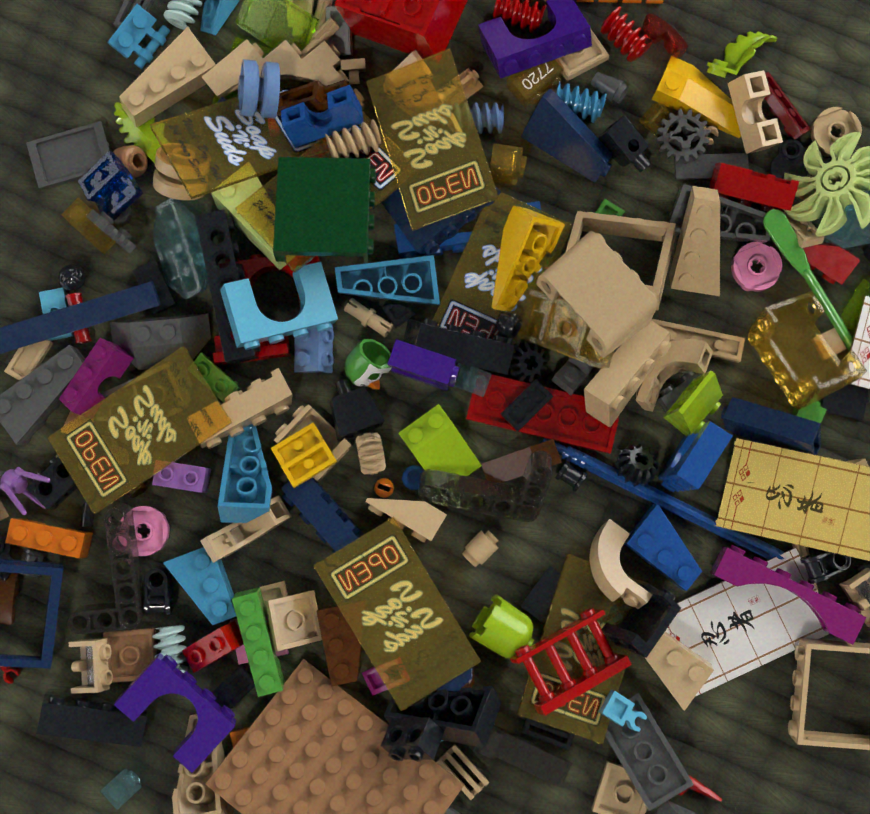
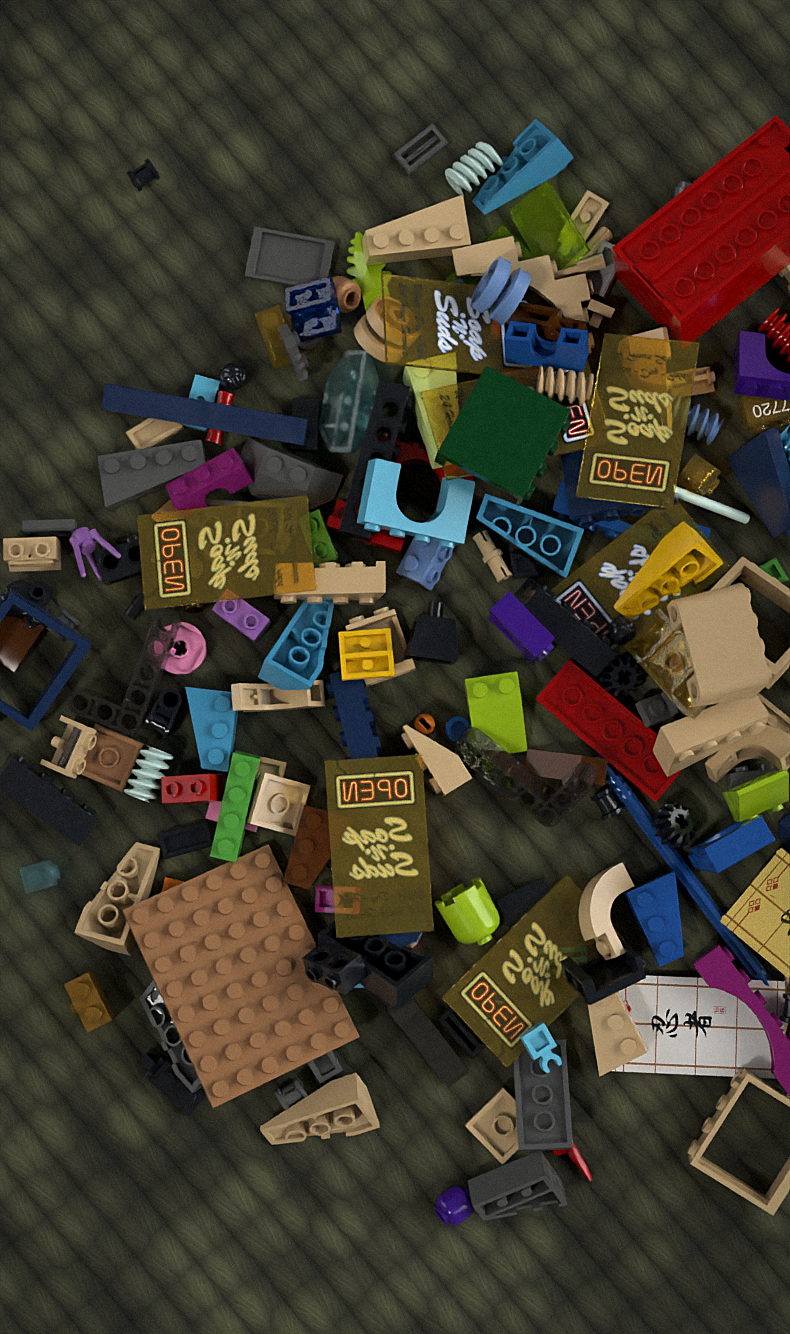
camera: 30 degrees right, 0 degrees up
orange arch [5,518,93,558] -> none
dark azure plate [107,4,170,69] -> none
dark purple arch [114,653,236,773] -> none
bright green piece [344,339,392,390] -> none
tan gear [356,432,386,475] -> none
tan tile [436,744,489,800] -> none
clear light blue bracket [454,363,491,397] -> none
tan brick [462,530,499,567] -> none
black plate [500,379,554,432] -> none
red fence [510,607,632,716] -> none
none -> light aqua bar [673,485,750,524]

